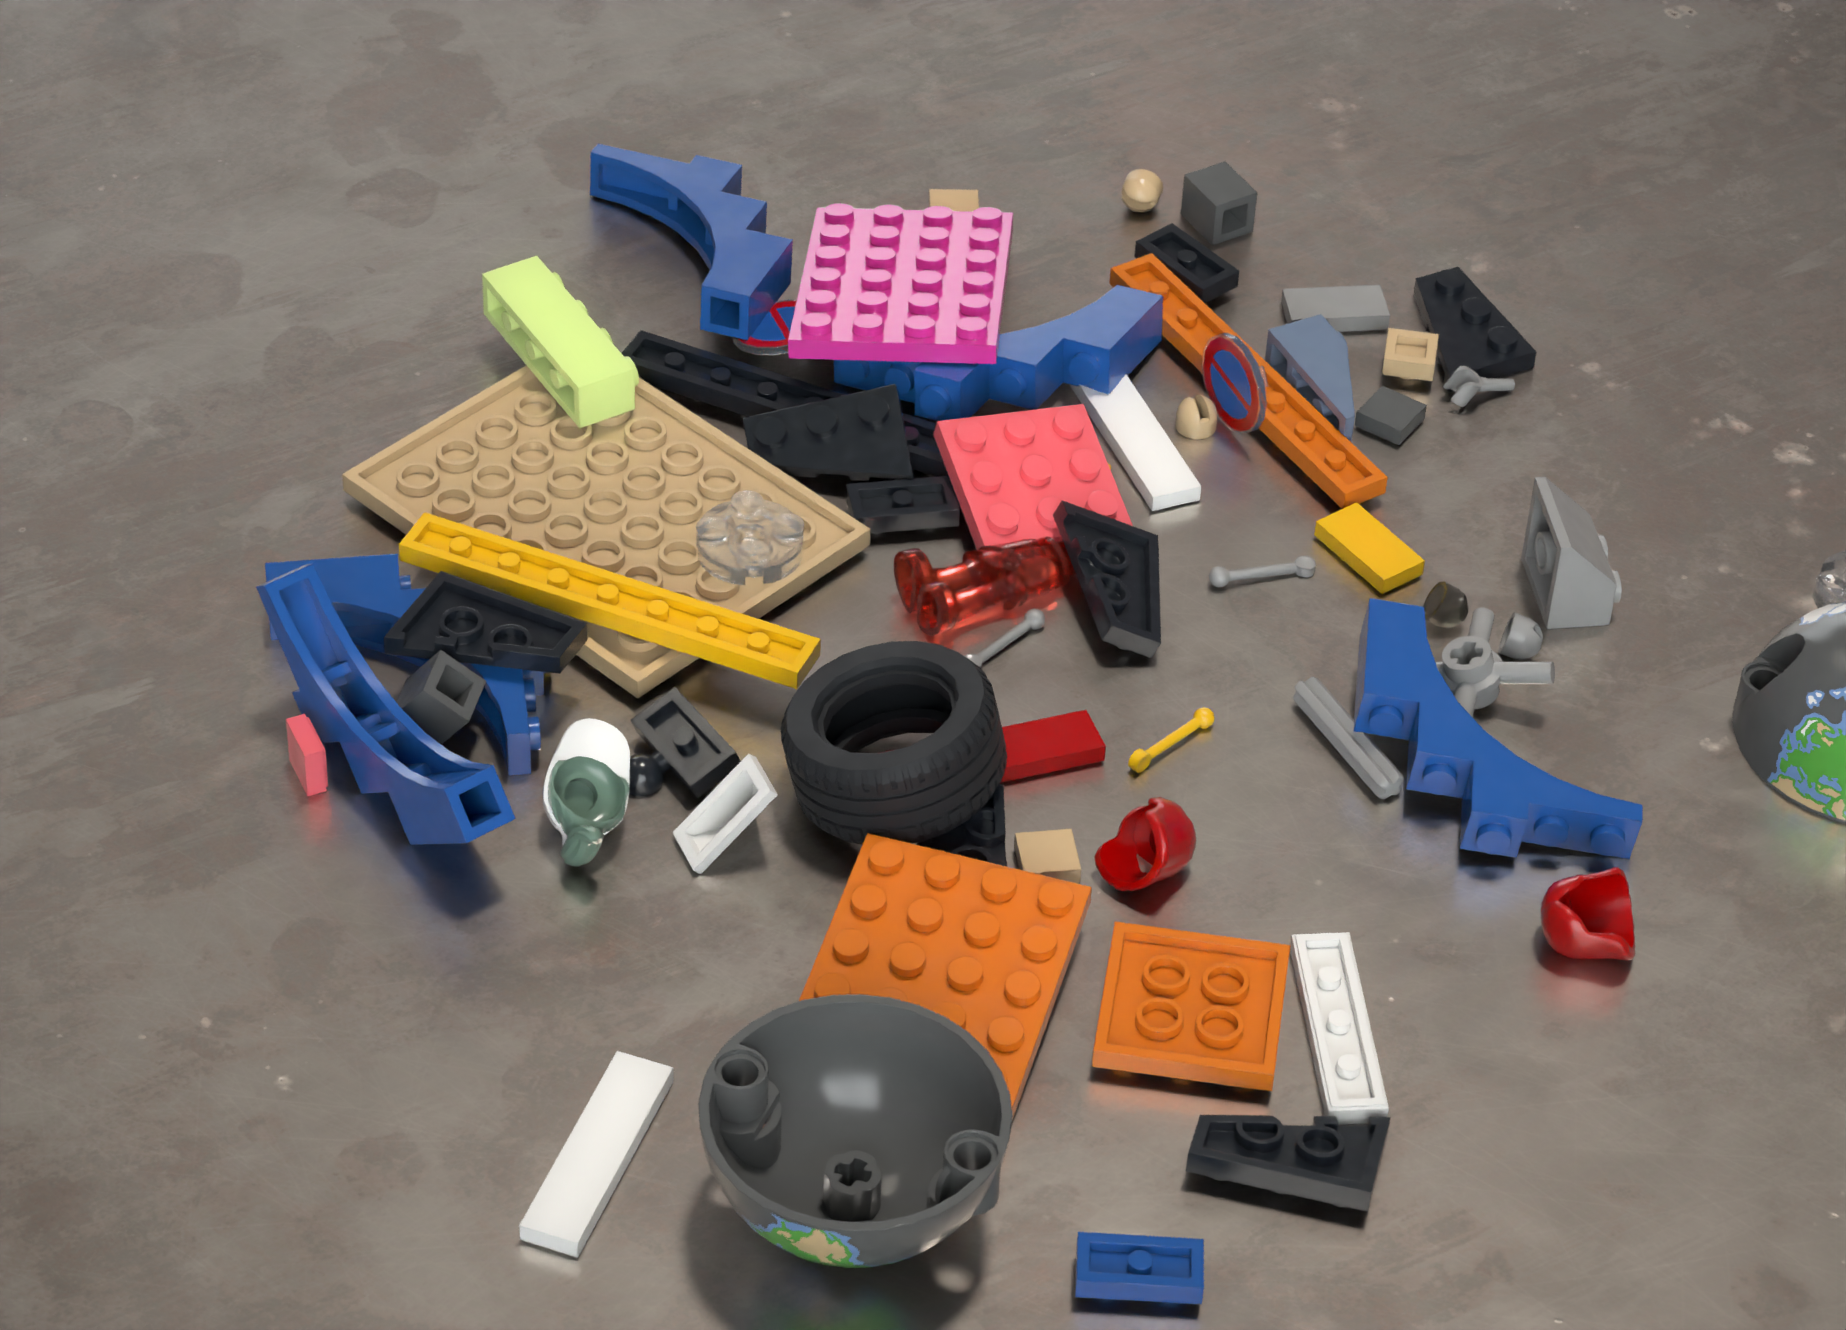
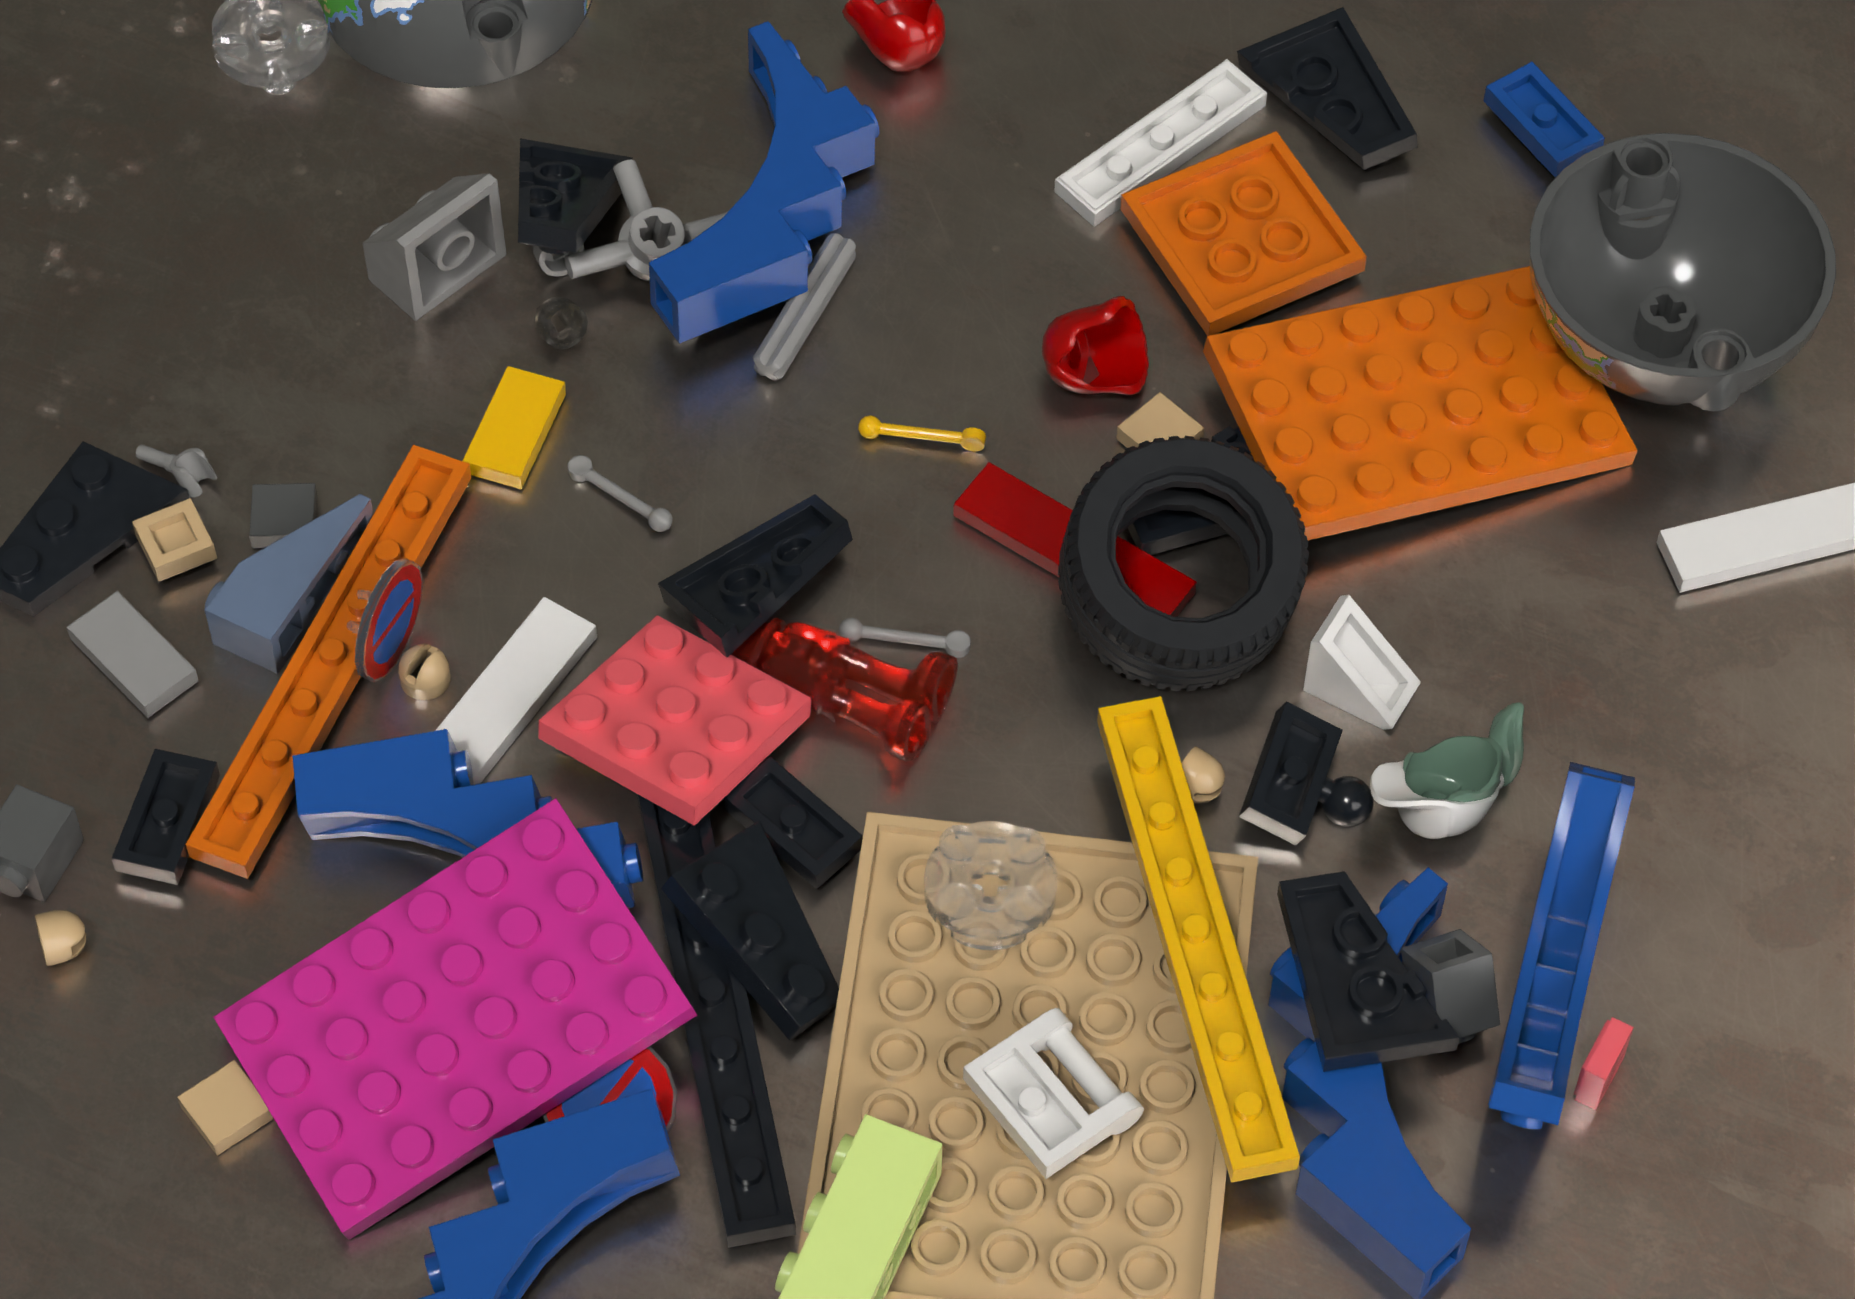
camera: 125 degrees left, 15 degrees up
none -> black wing [518,138,633,254]
none -> white plate [963,1008,1144,1179]
none -> tan hinge [1182,746,1225,804]

